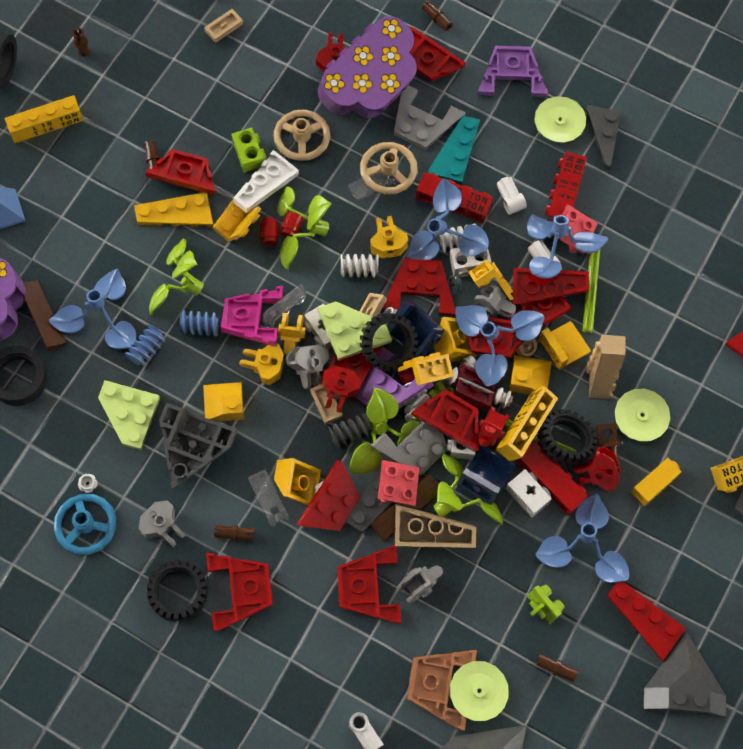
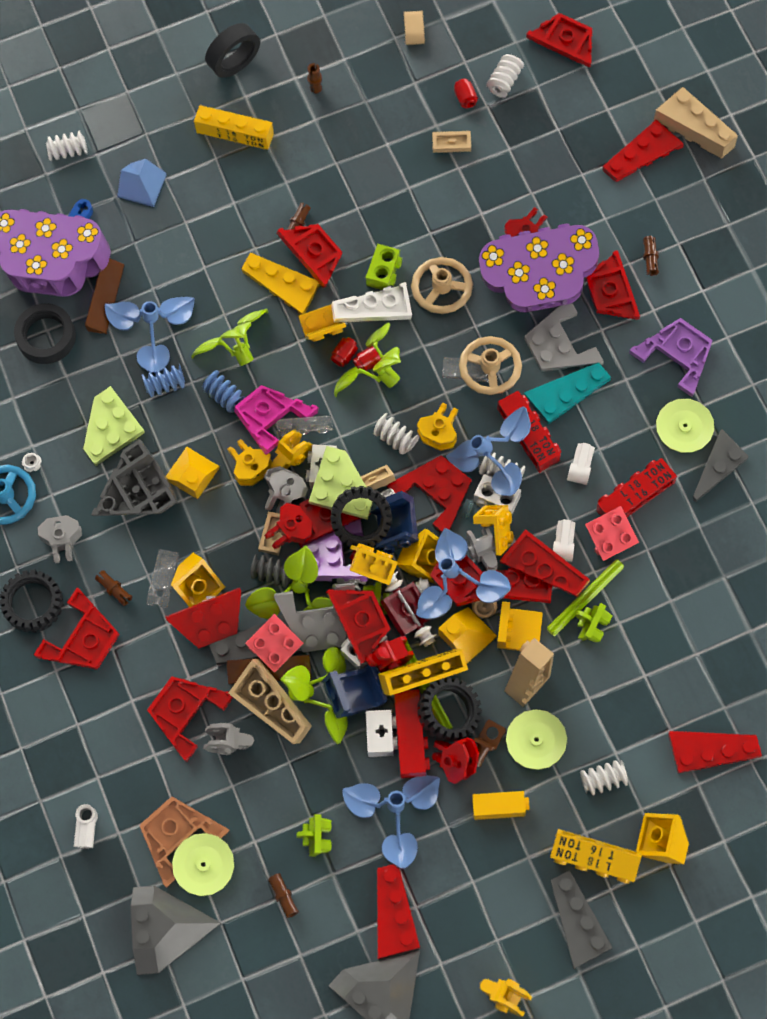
camera: 45 degrees right, 0 degrees up
medium blue plant [527,214,609,279] -> none
none -> lime hips [575,603,612,643]
none -> white piece [580,760,628,795]

